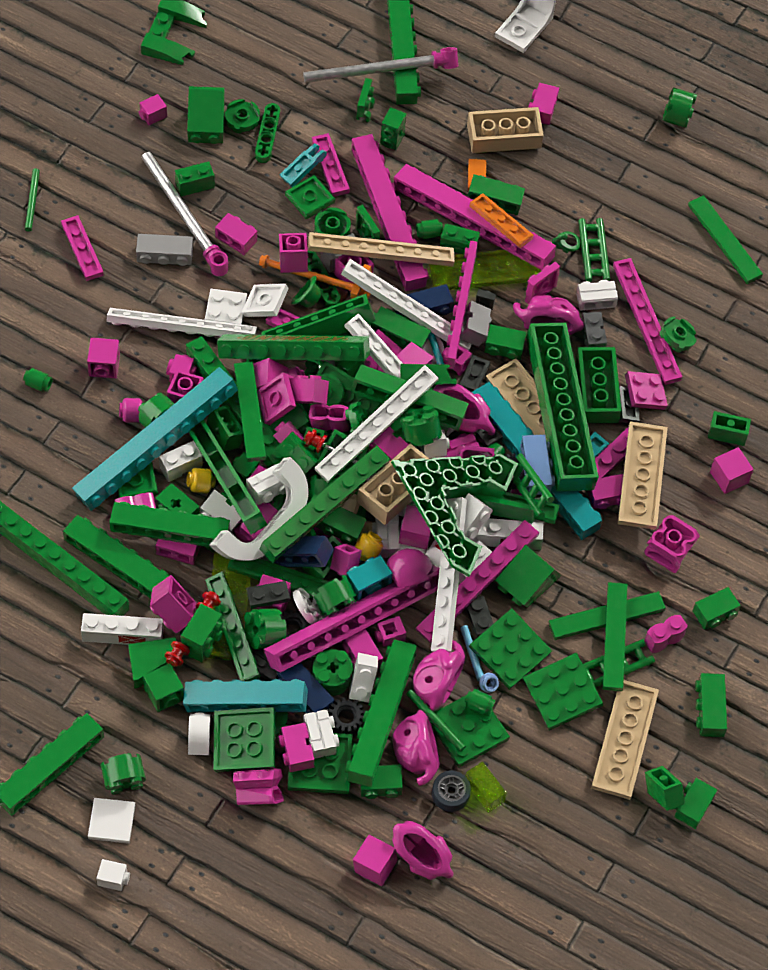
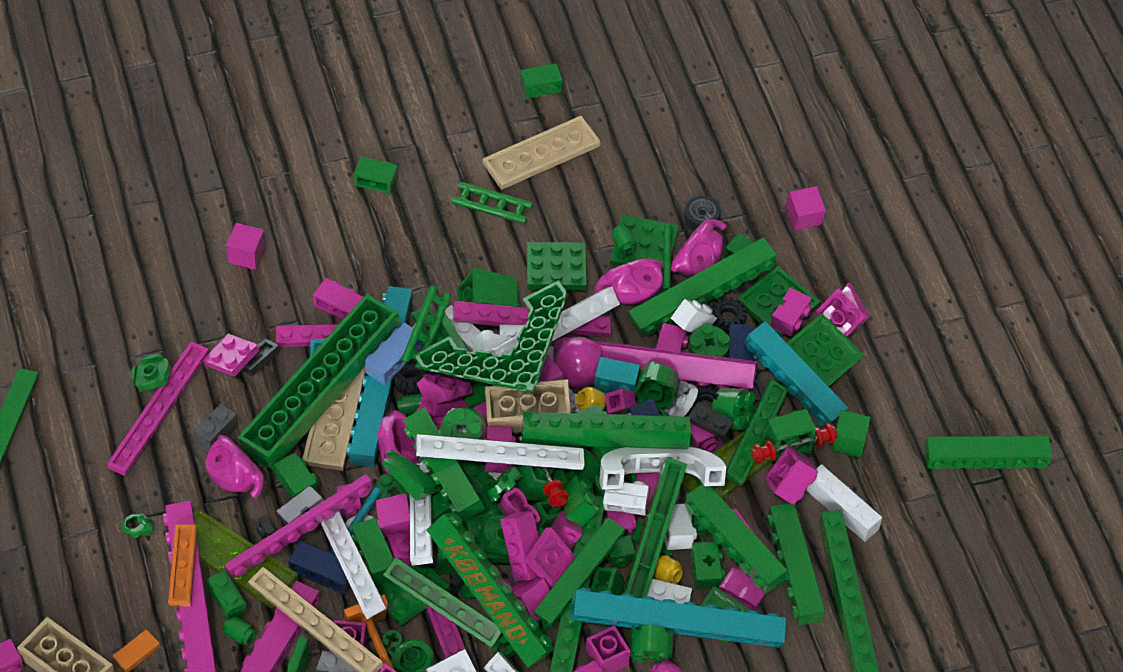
camera: 135 degrees left, 5 degrees down
white tile [88,798,135,843] -> none
white brick [97,859,130,891] -> none
green brick [100,753,146,795] -> none
green slope [128,637,176,689] -> none
white brick [188,712,211,755] -> none
white brick [303,710,339,759] -> none
dark pink brick [374,616,406,647] -> none
dark pink piece [392,821,454,880] -> none
pearl dark grey plate [460,355,490,392] -> none
medium azure bar [460,625,483,681] -> none
clear neon green brick [465,761,507,813] -> none
green brick [467,174,525,215] -> none
light blue plate [479,673,499,693] -> none
green plate [523,652,603,731] -> none
dark pink plate [525,262,560,305] -> none
green tile [548,591,666,640] -> none
white brick [576,280,618,311] -> none
green brick [576,347,621,423] -> none
green bar [578,218,611,282] -> none
green tile [603,582,628,691] -> none
tan plate [618,422,667,530] -> none
dark pink piece [644,515,700,573] -> none
dark pink brick [645,615,688,653] -> none
green brick [645,766,685,811] -> none
green brick [695,673,727,737] -> none
green brick [708,411,751,446] -> none

